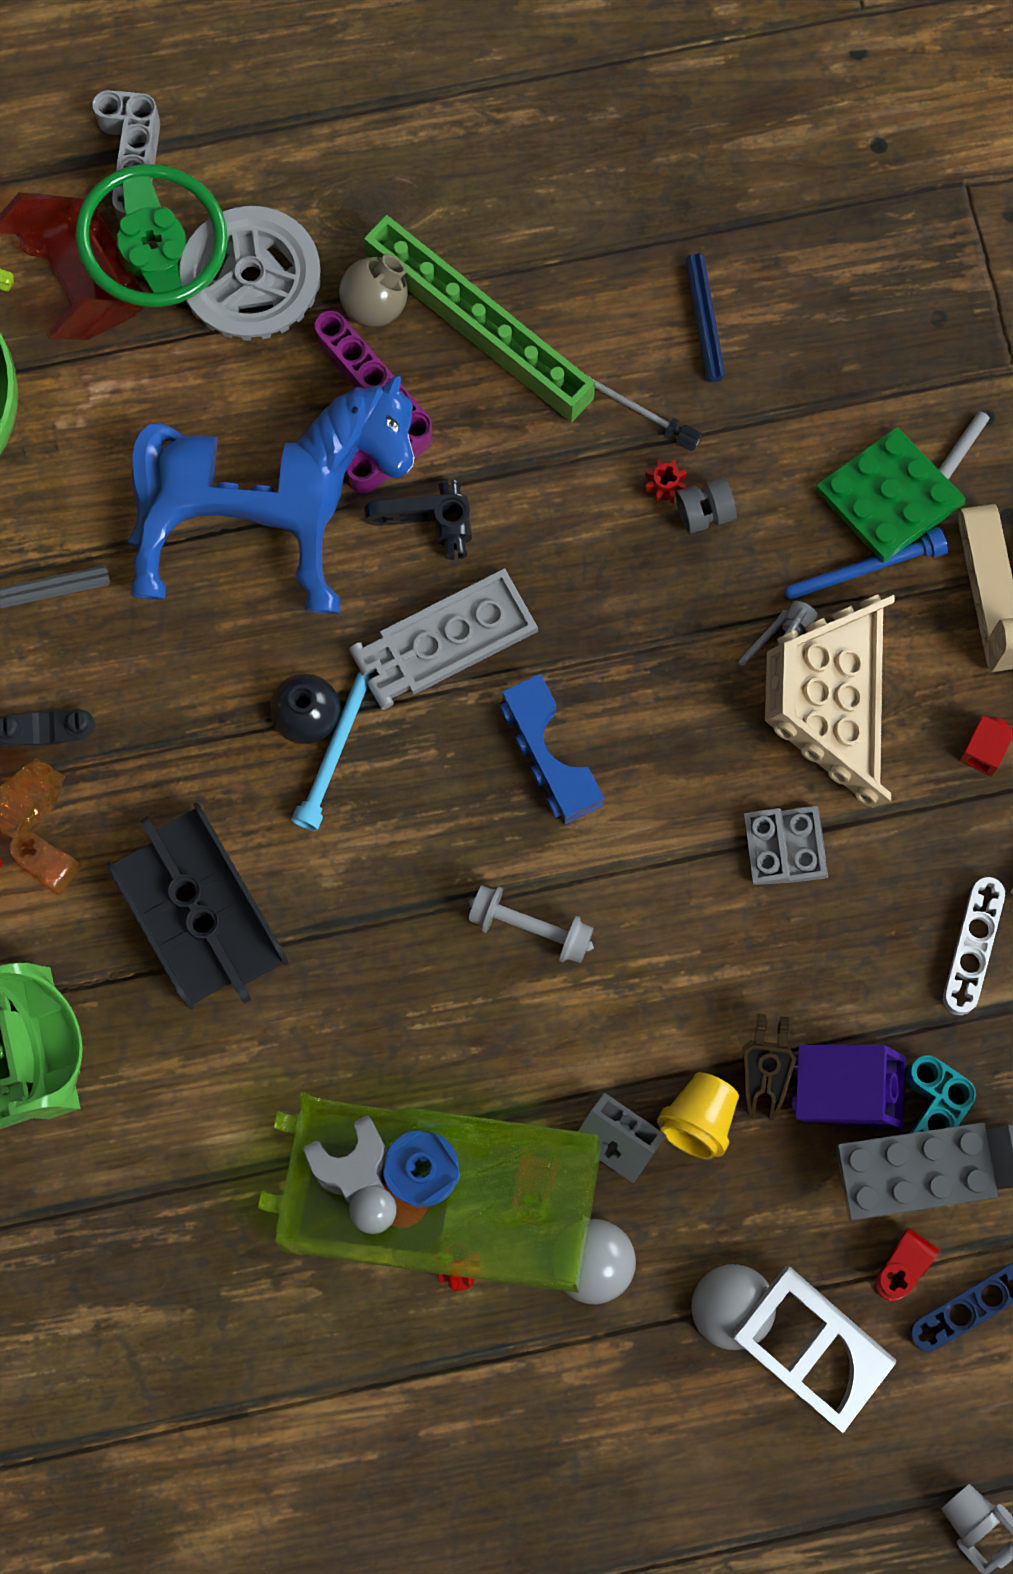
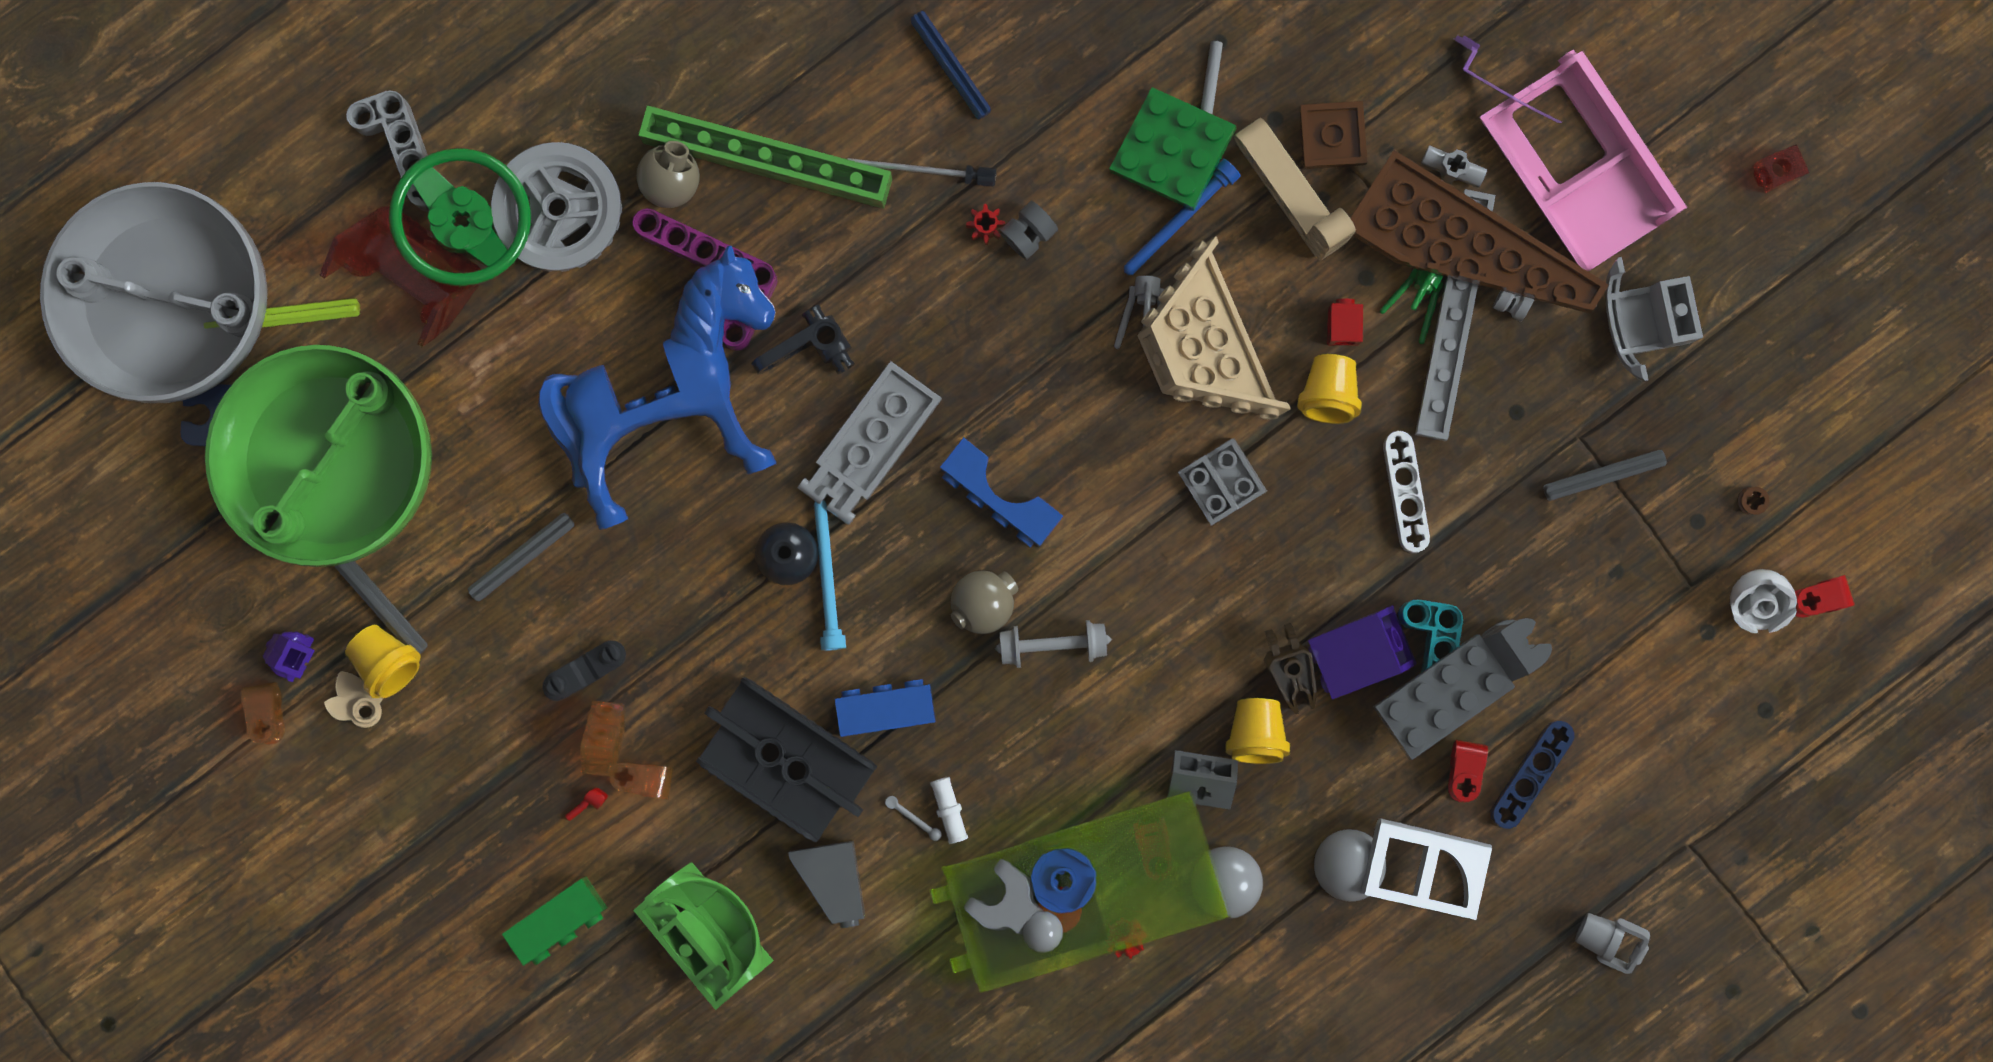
camera: 25 degrees left, 10 degrees up
none -> dark grey slope [788,841,865,928]
none -> blue brick [835,679,936,737]
none -> light grey hinge [885,796,941,841]
none -> white pin [930,777,968,844]
none -> dark tan brick [951,571,1019,634]
none -> yellow piece [1297,354,1362,424]

